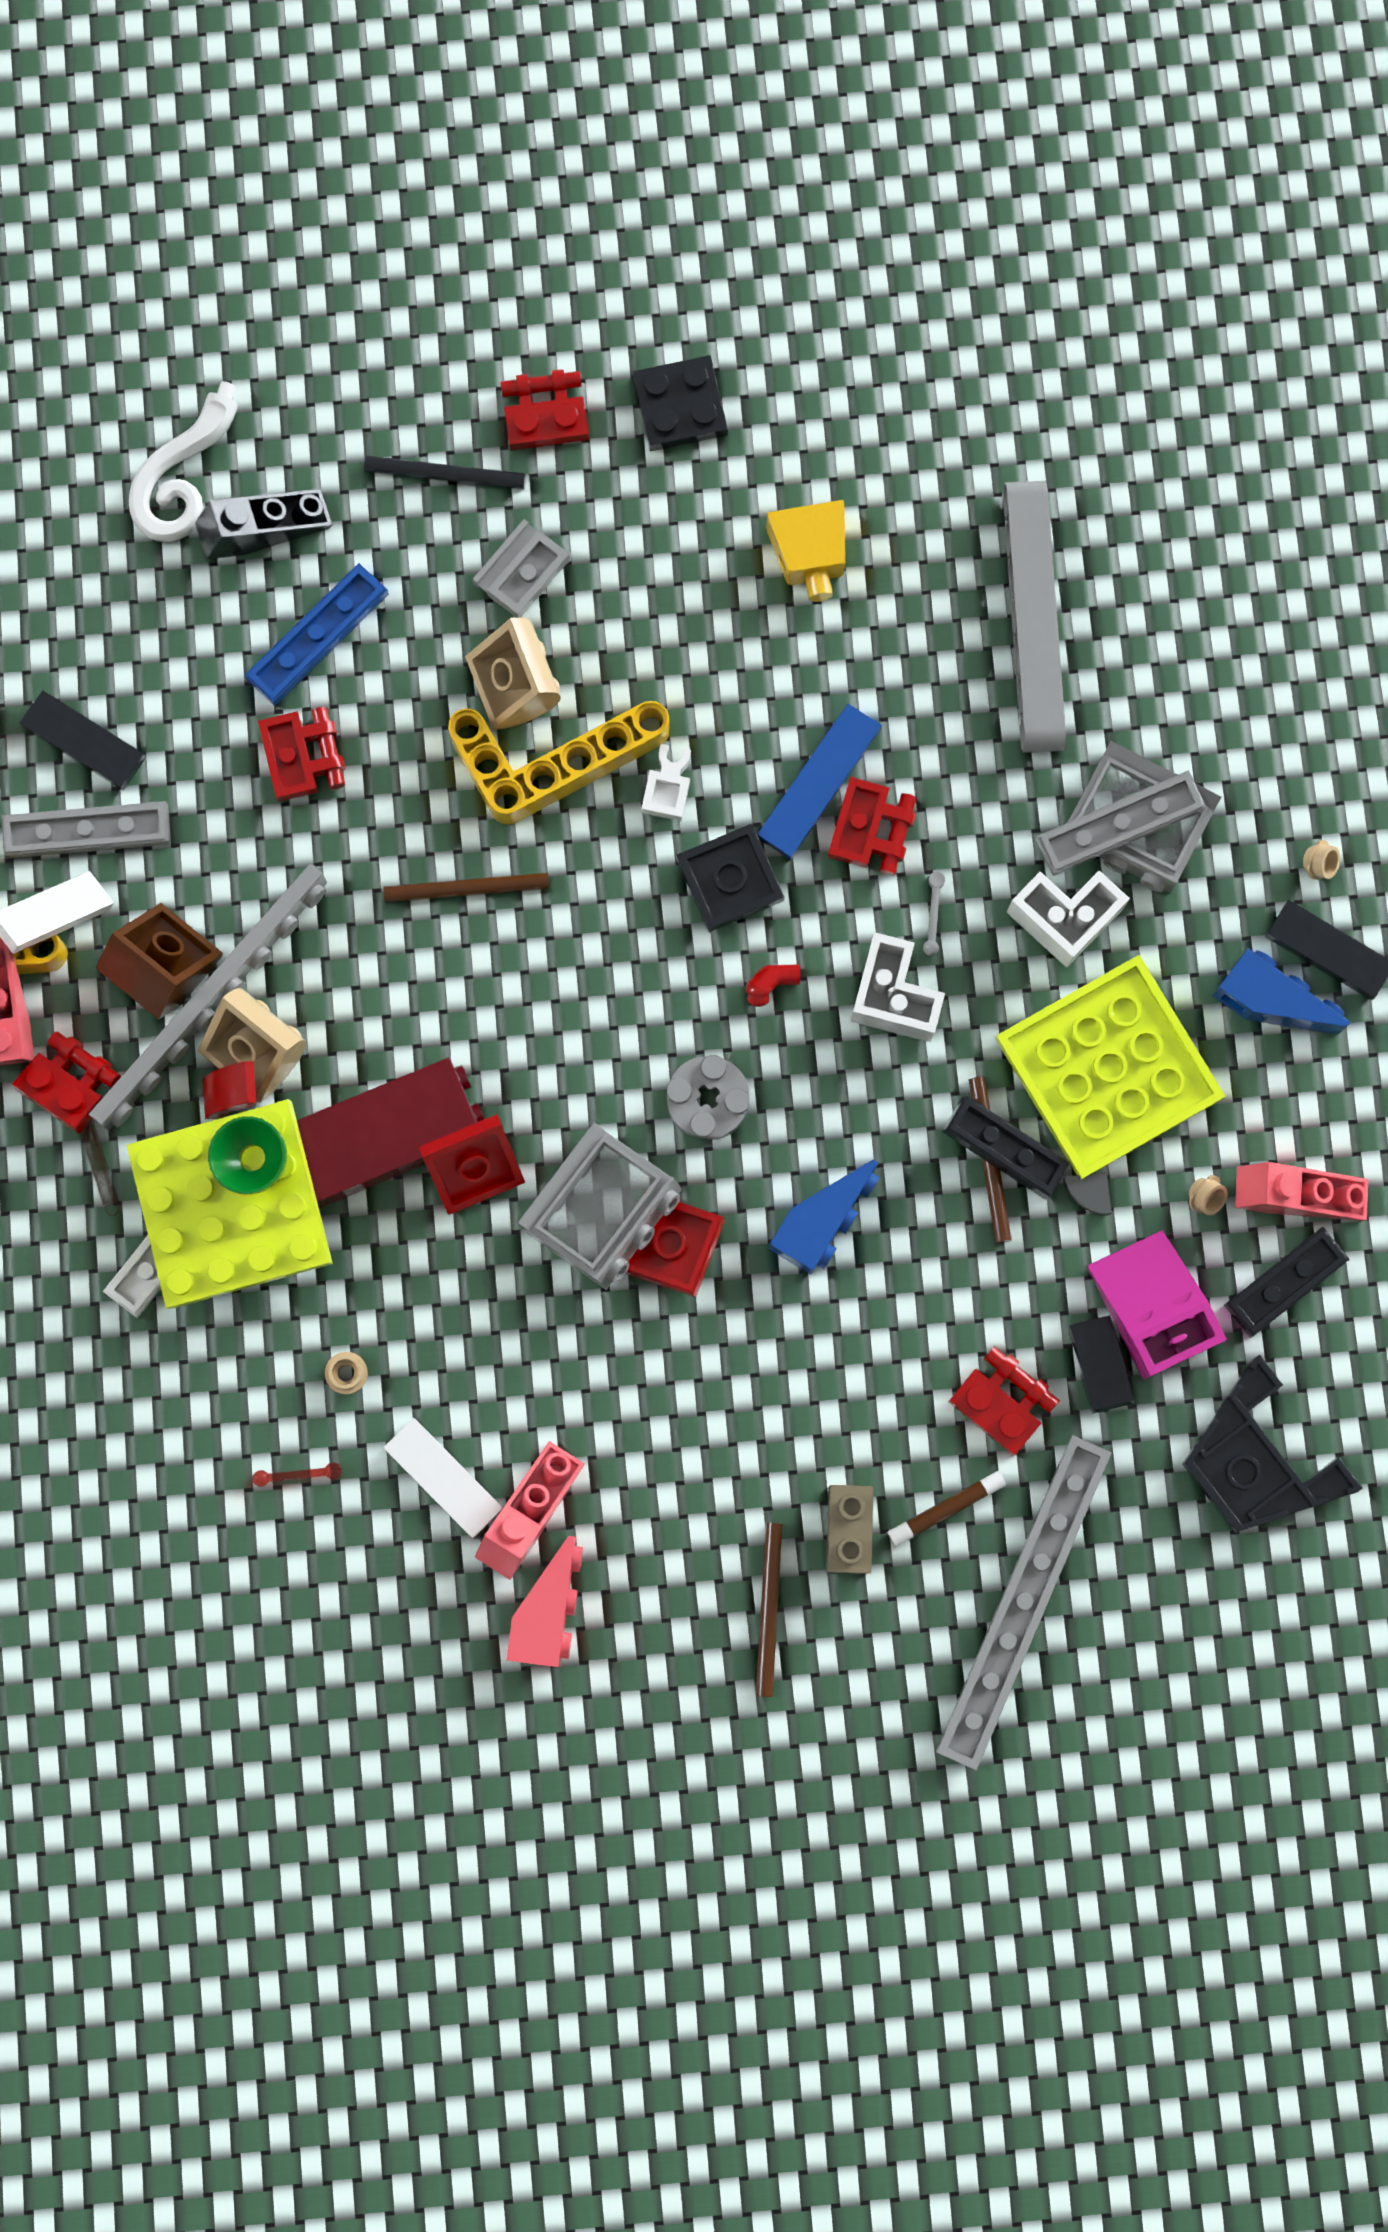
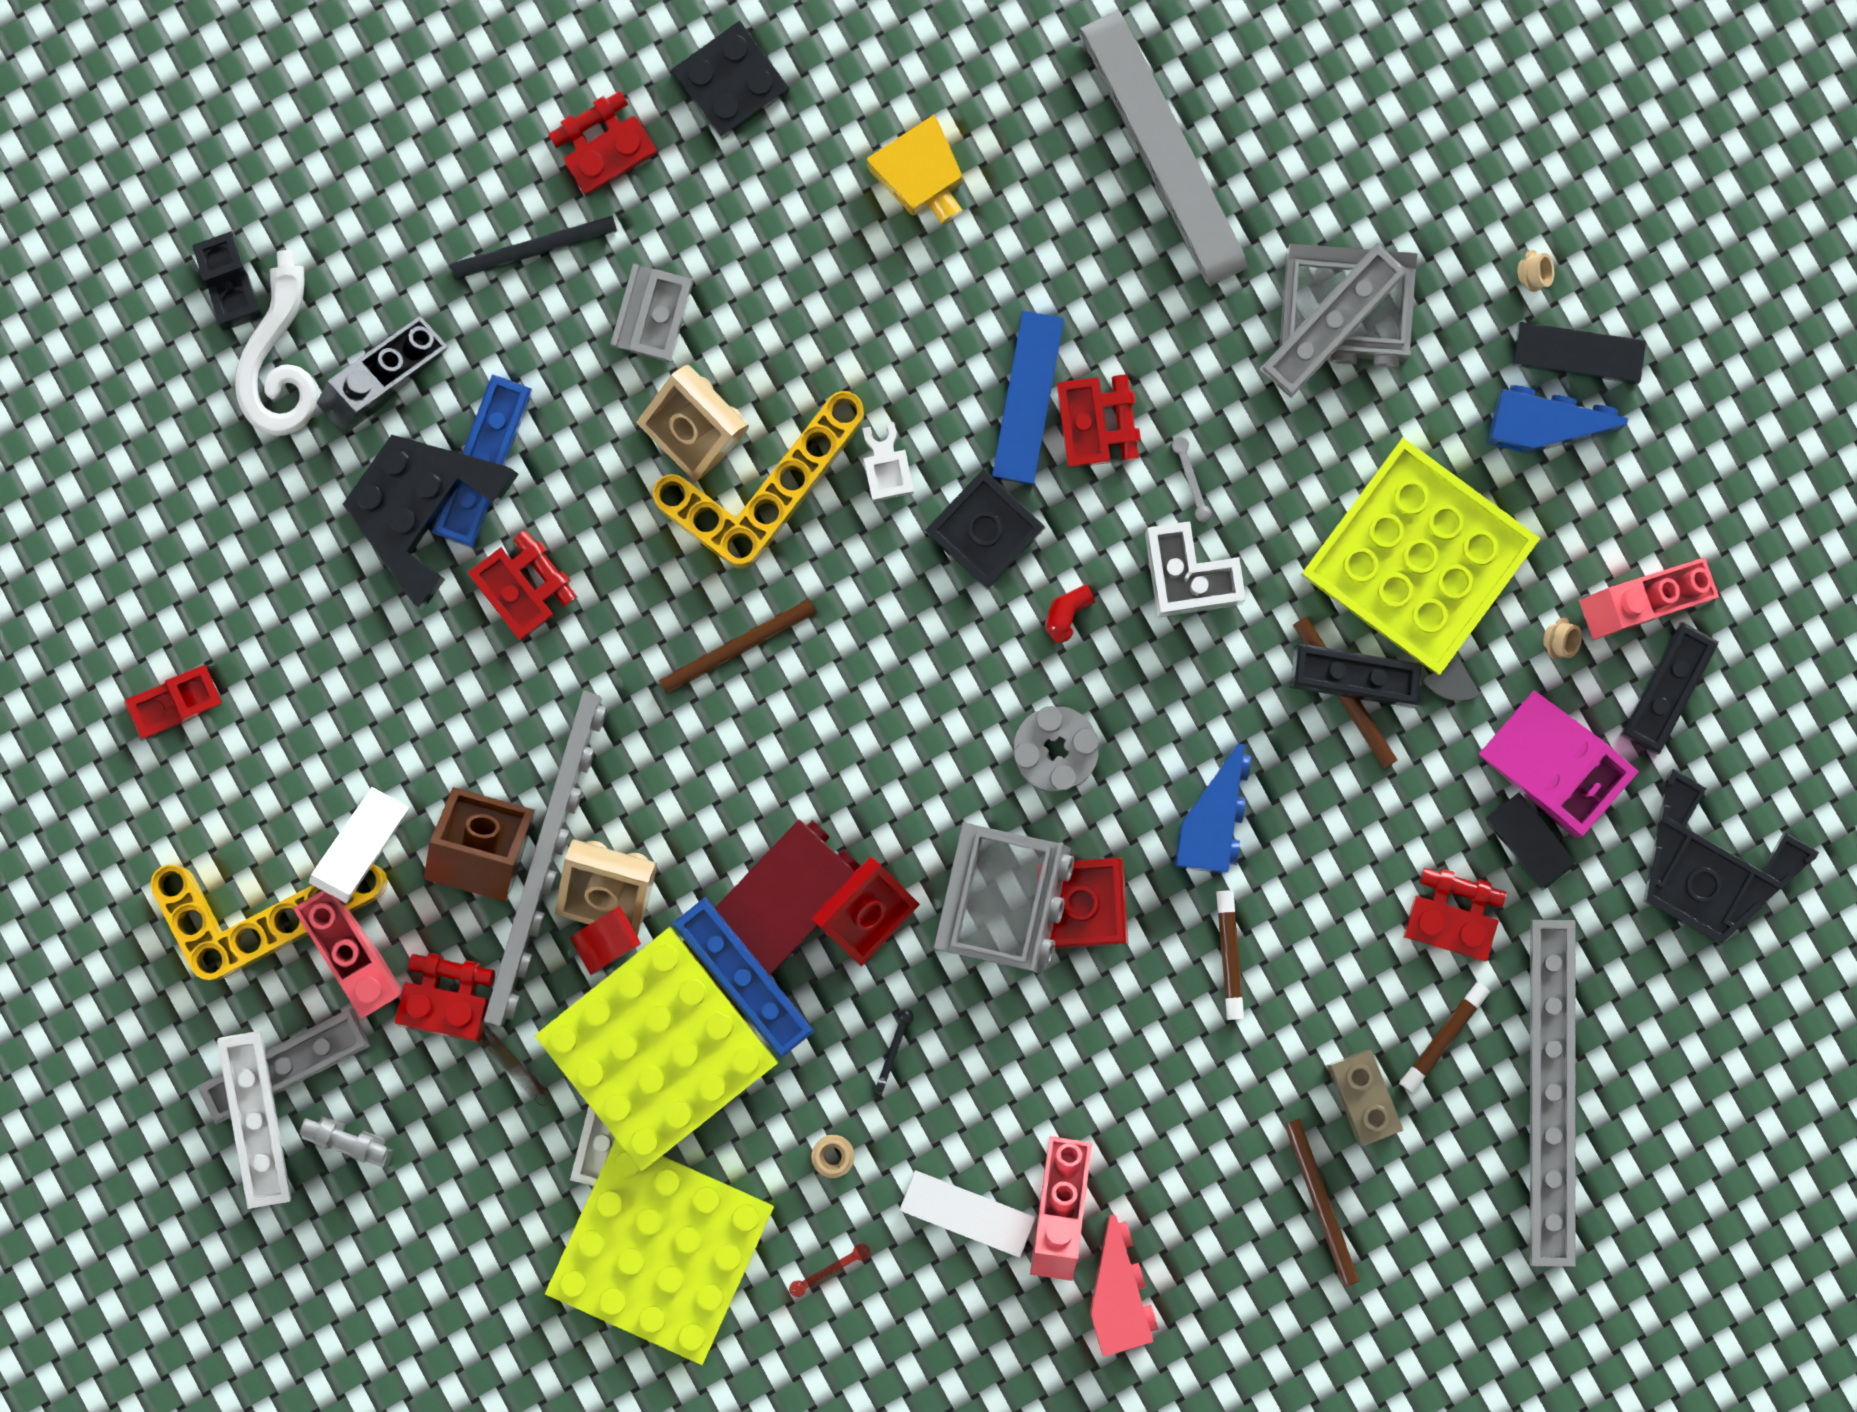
camera: 25 degrees left, 5 degrees up
light grey tile [2,801,171,859] -> none
black tile [20,690,146,791] -> none
green piece [208,1116,287,1195] -> none
white brick [1007,871,1130,968] -> none
none -> black slope [192,231,263,331]
none -> black wing [343,434,519,611]
none -> neon yellow plate [545,1139,774,1365]
none -> blue tile [672,897,815,1059]
none -> black hinge [874,1008,914,1095]
none -> reddish brown bar [1216,890,1244,1020]

